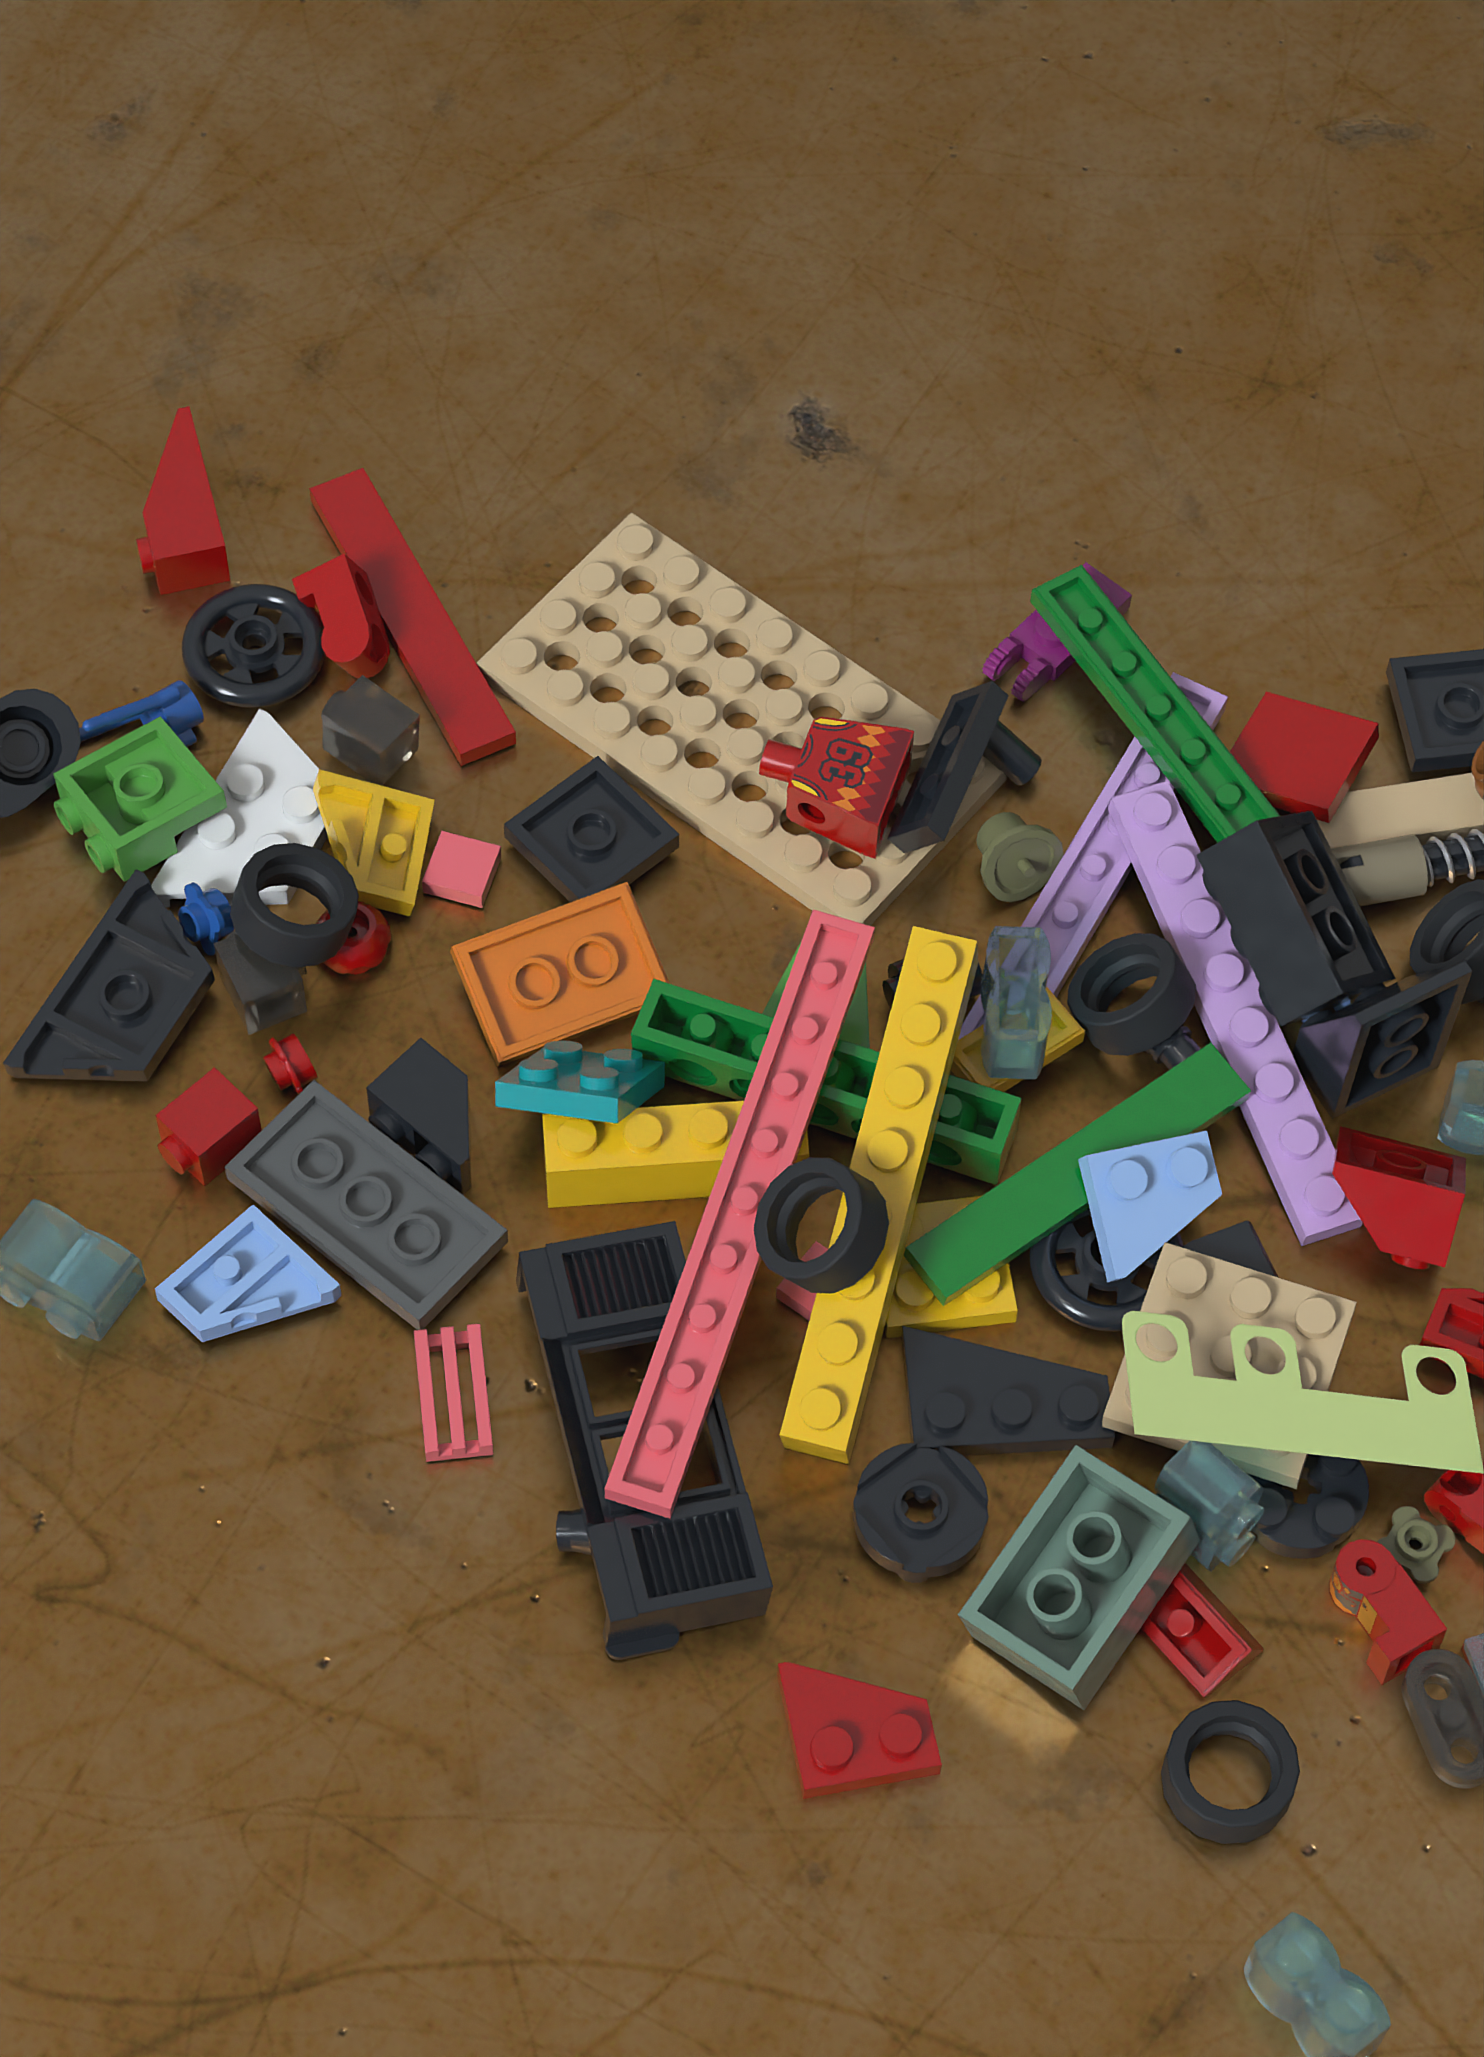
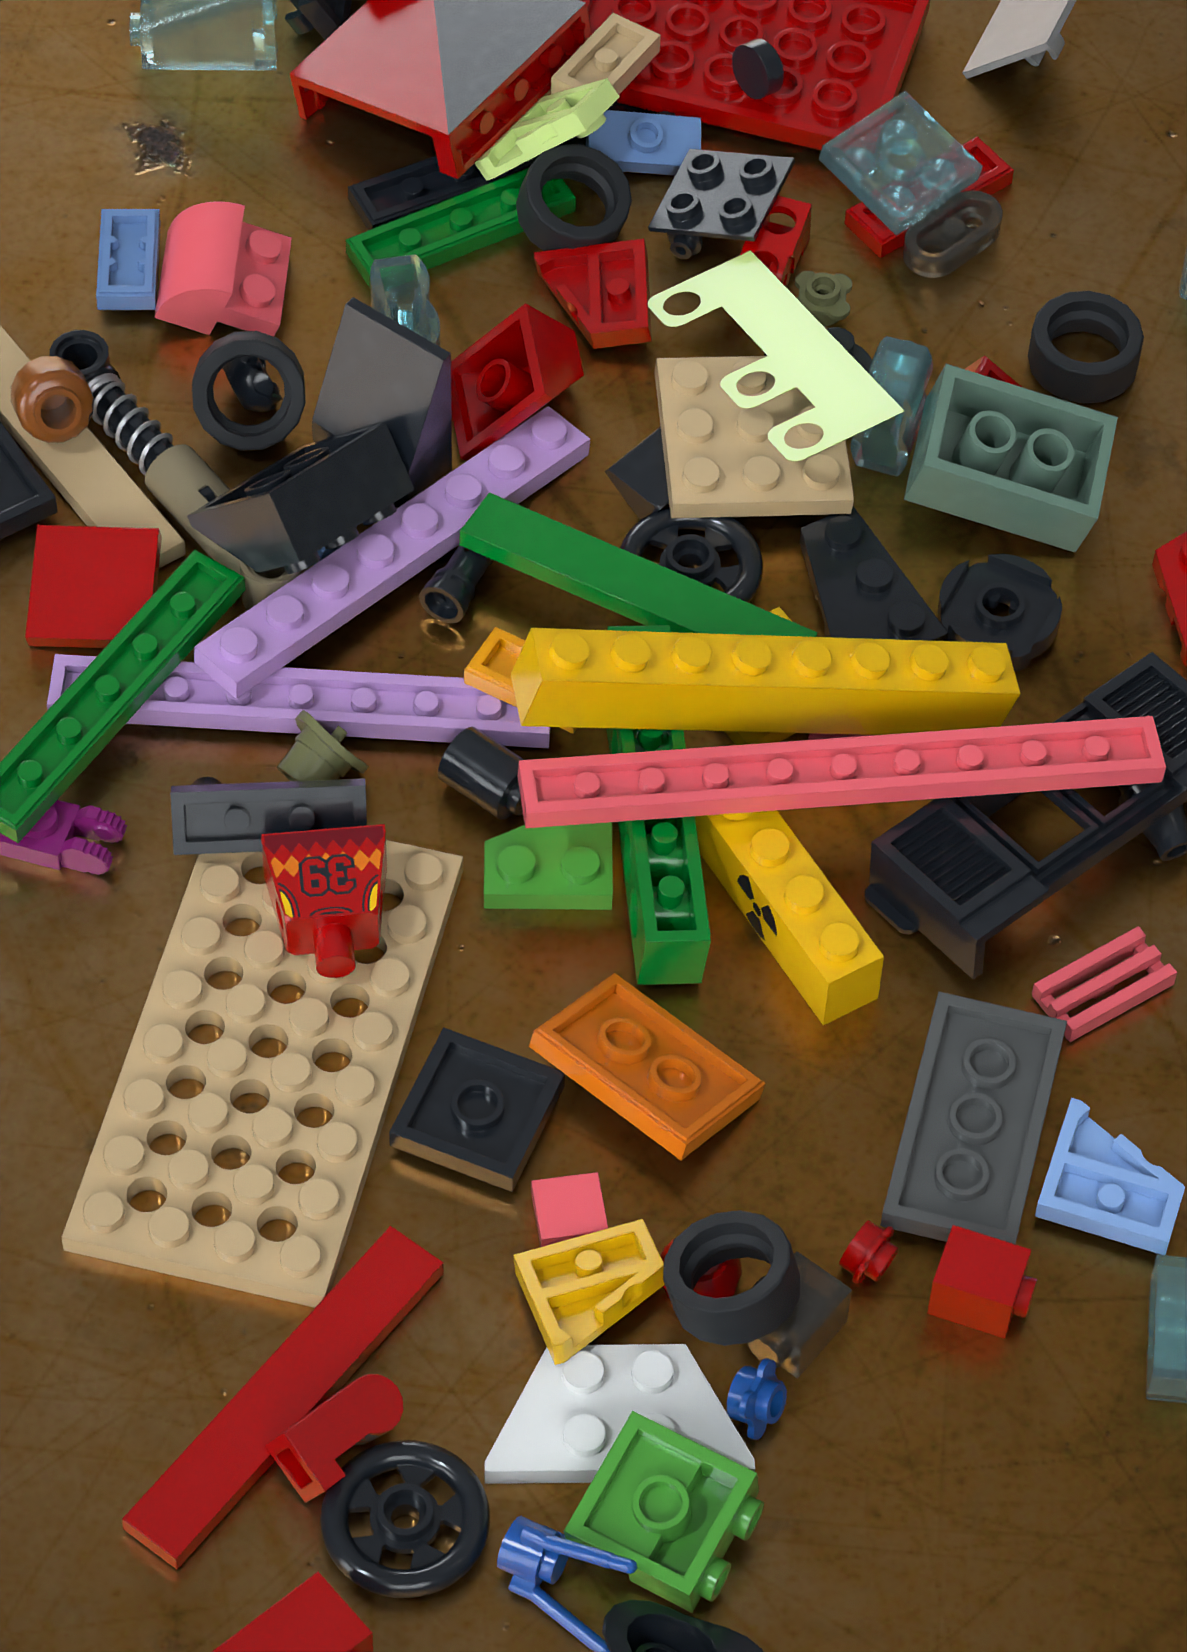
camera: 115 degrees left, 5 degrees down
black wing [3,869,215,1081] -> none
clear smoke brick [321,675,420,786] -> none
black slope [366,1038,472,1195] -> none
teal plate [495,1041,665,1124] -> none
black tyre [754,1157,889,1294] -> none
clear light blue brick [981,926,1052,1079] -> none
black tyre [1067,933,1196,1056] -> none
light blue wing [1078,1131,1222,1283] -> none
red leg [1329,1539,1447,1685] -> none

